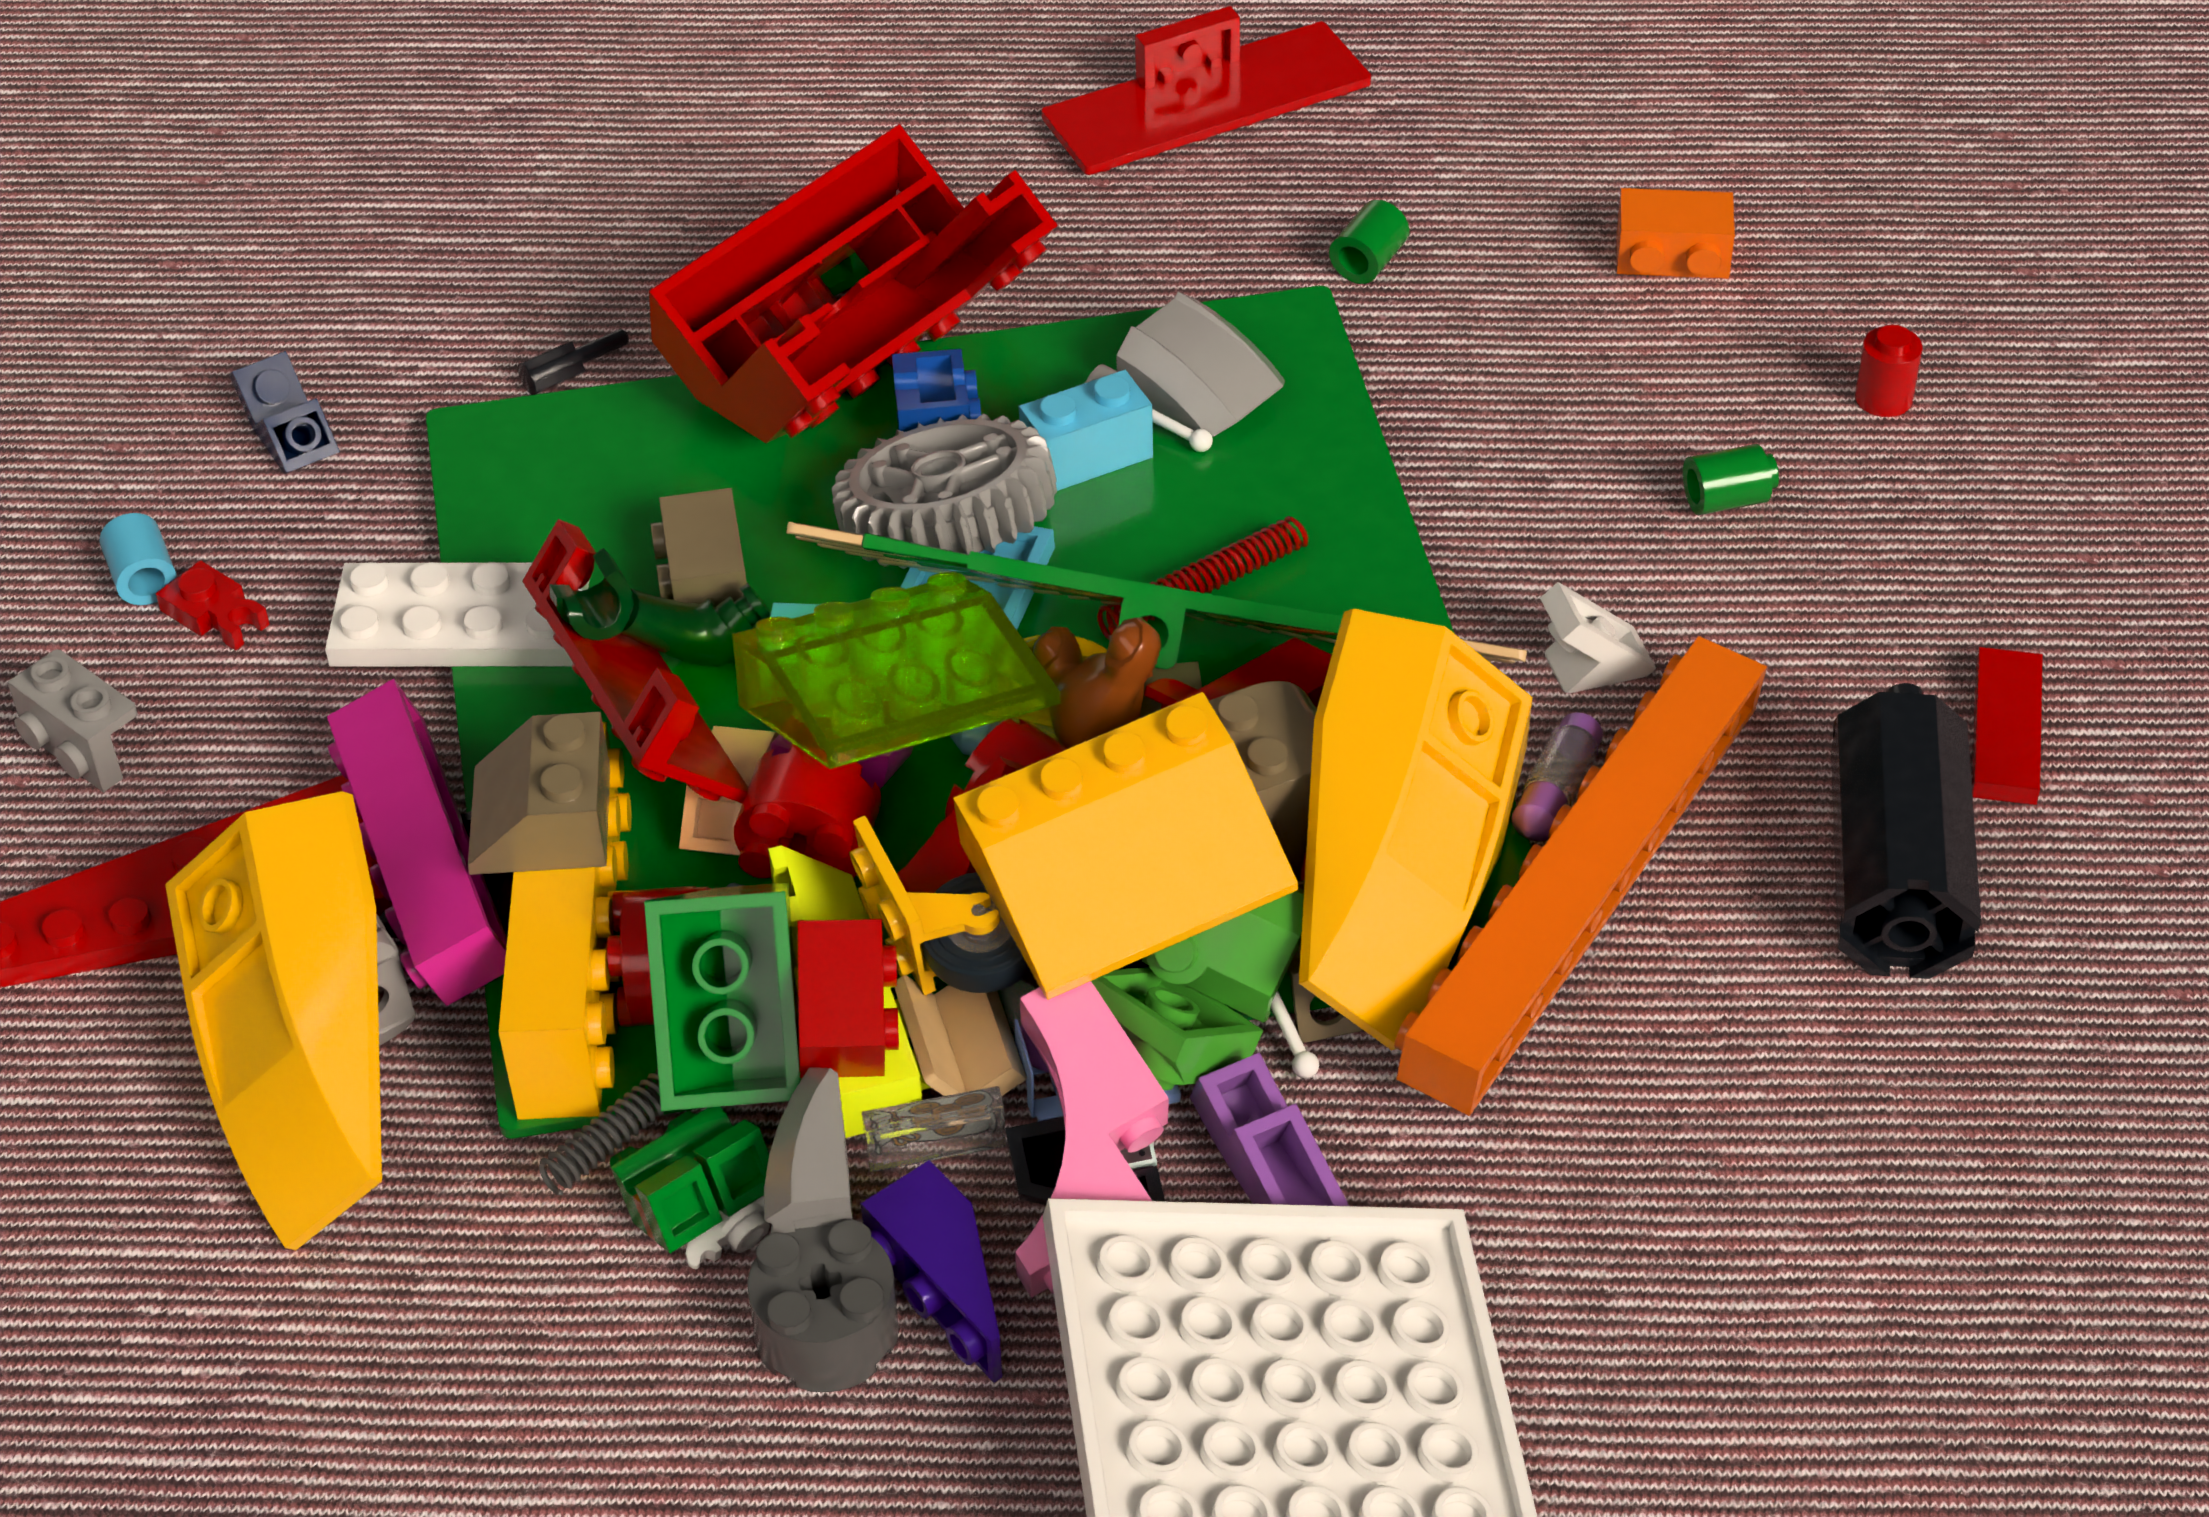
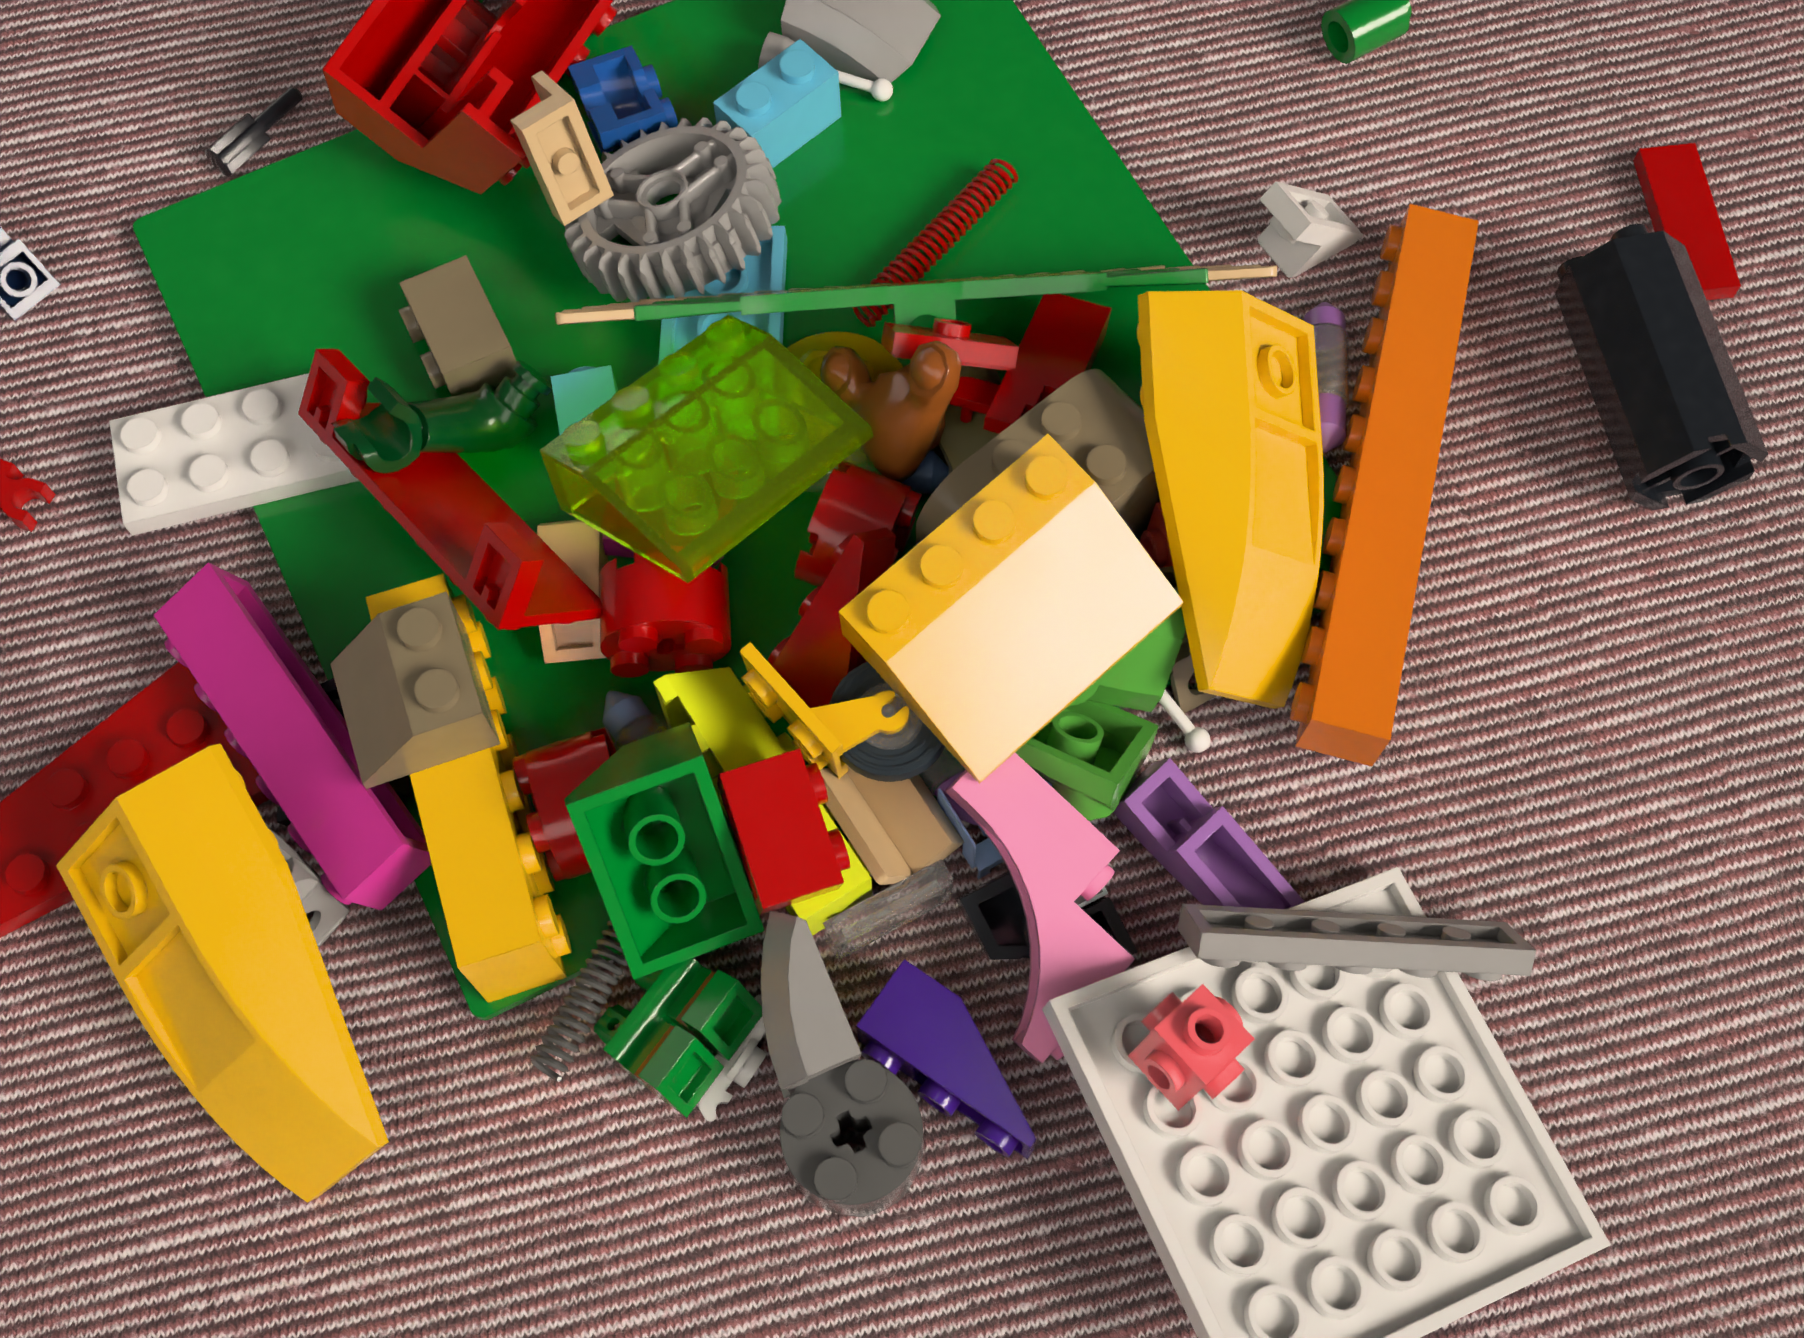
camera: 15 degrees left, 20 degrees up
none -> tan panel [511,70,614,226]
none -> red plate [881,318,1019,371]
none -> coral brick [1128,984,1255,1111]
none -> light grey plate [1178,904,1536,981]

